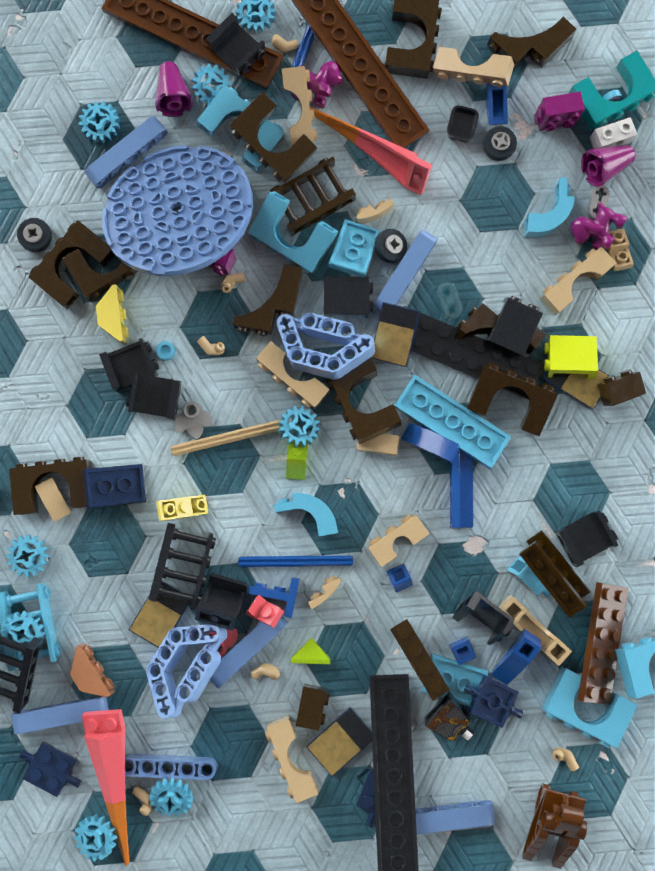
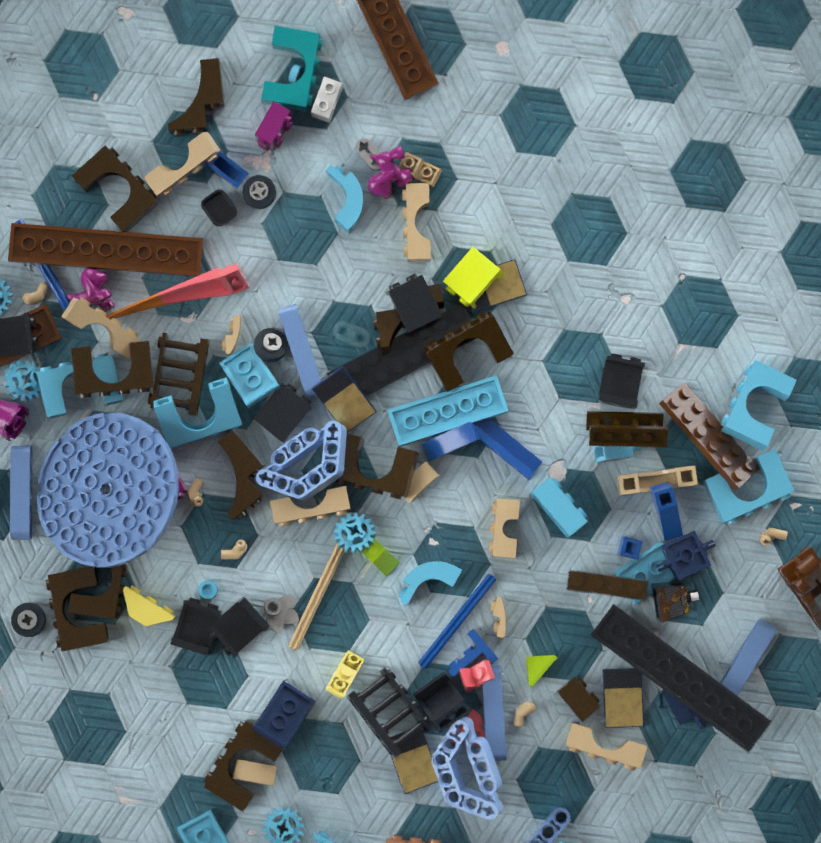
camera: 55 degrees left, 0 degrees up
blue slope [386,564,413,592] -> none
black panel [452,591,515,645] -> none
magenta cone [581,145,636,187] -> none
dark brown brick [597,369,646,406] -> none
none -> medium azure brick [530,477,588,538]

